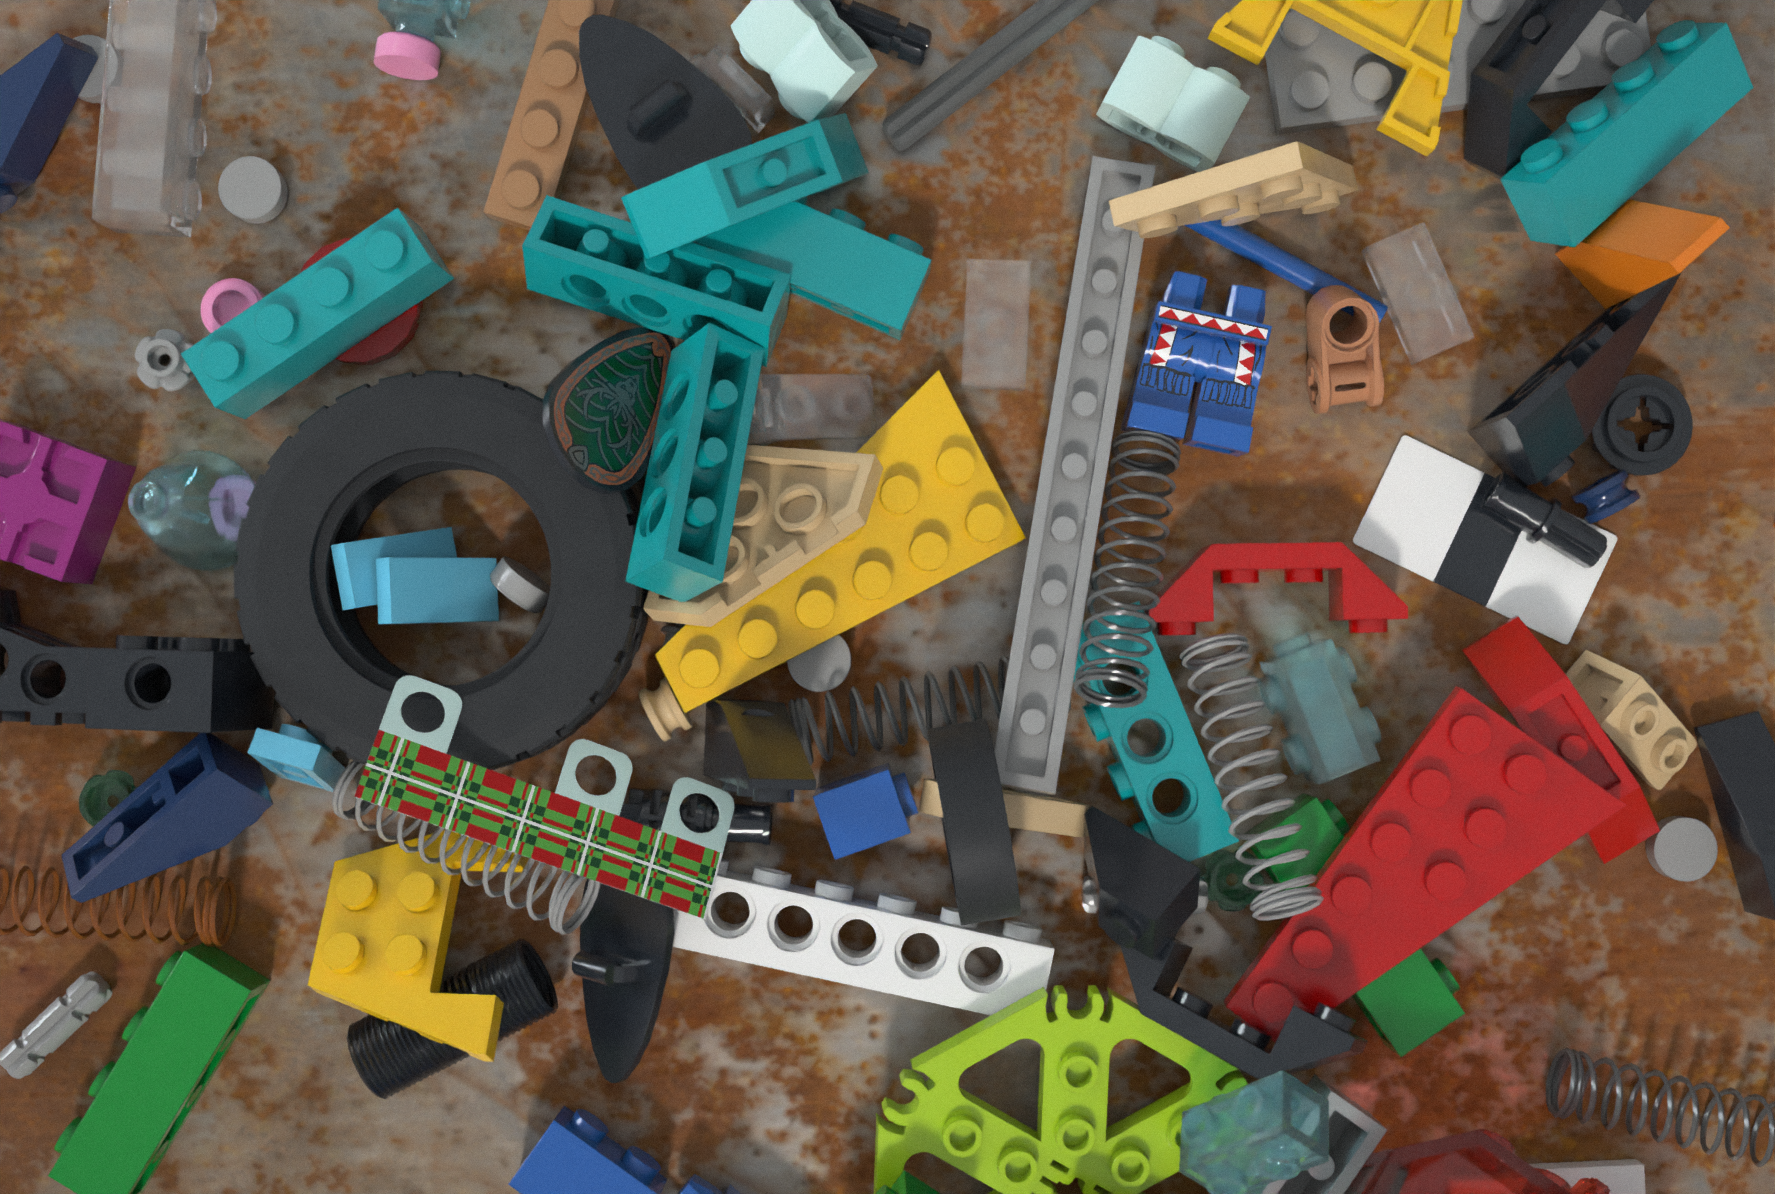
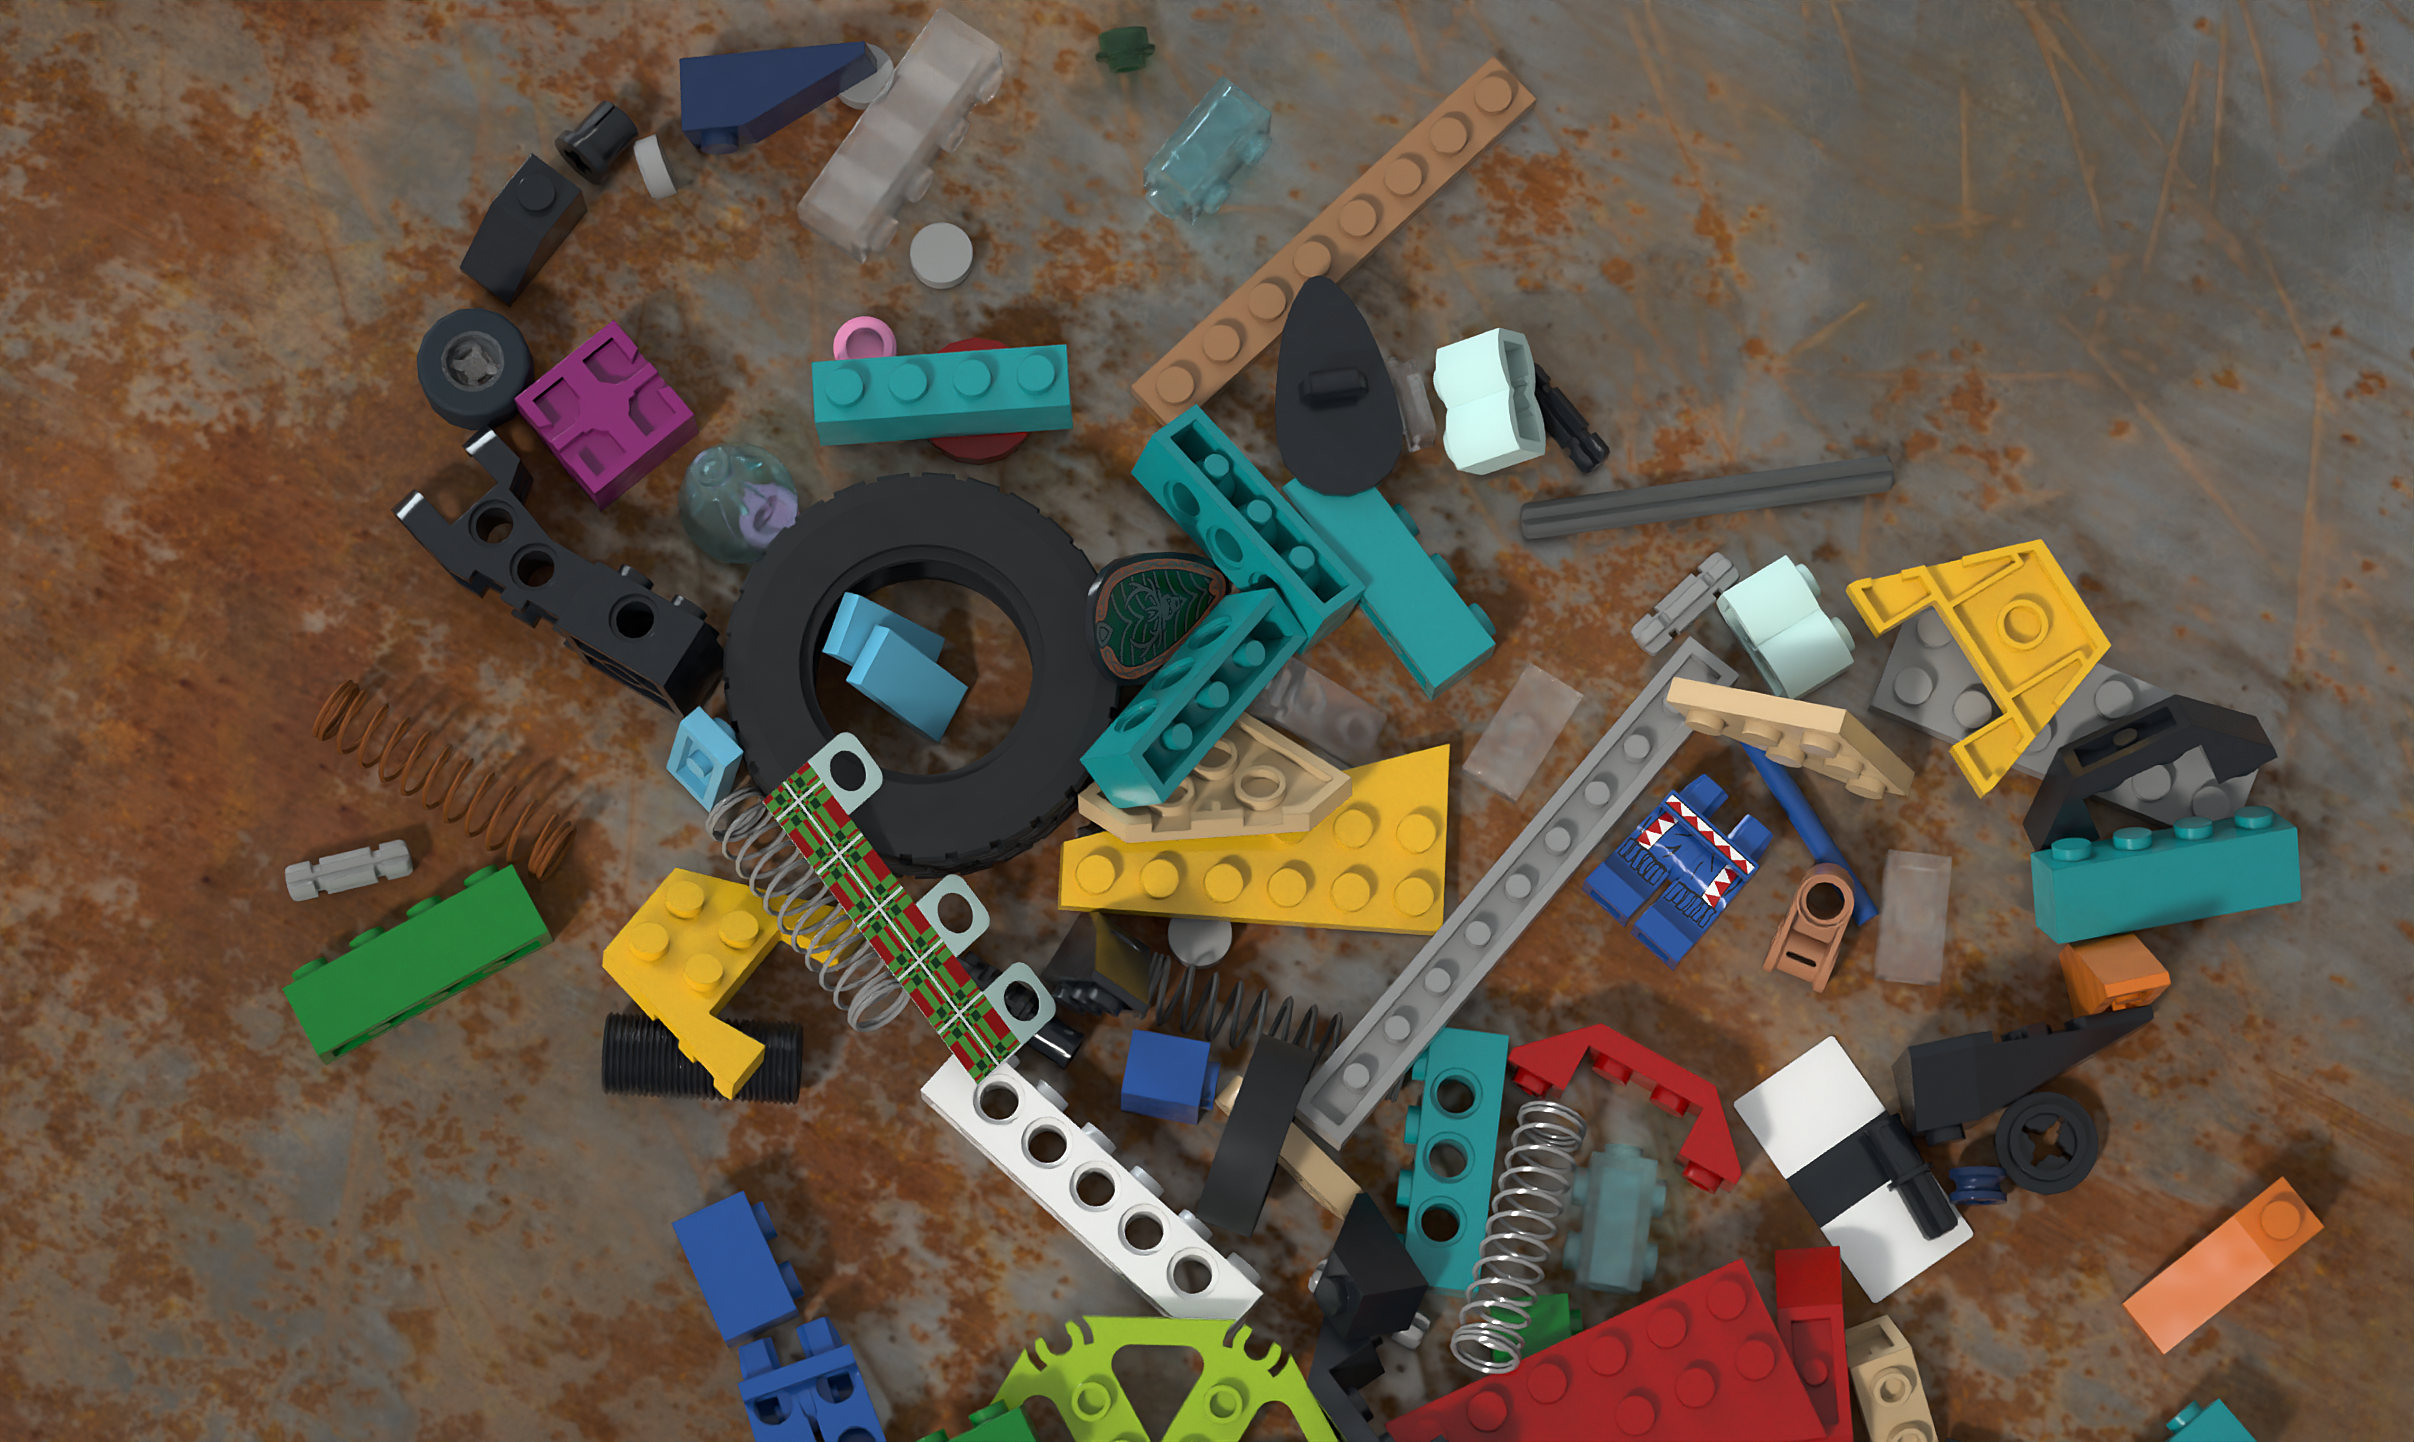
camera: 25 degrees right, 10 degrees down
dark blue slope [61,732,273,903] -> none
clear green plate [79,770,138,827] -> none
light grey plate [135,329,195,391] -> none
bright pink tile [374,32,441,80] -> none
light grey tile [490,556,550,614] -> none
black shield [572,879,675,1083] -> none
teal slope [621,113,869,260] -> none
tan bush [638,677,693,742] -> none
dark grey piece [1074,430,1181,708] -> none
clear green plate [1201,849,1264,912] -> none
none -> light grey axle [1630,552,1740,656]

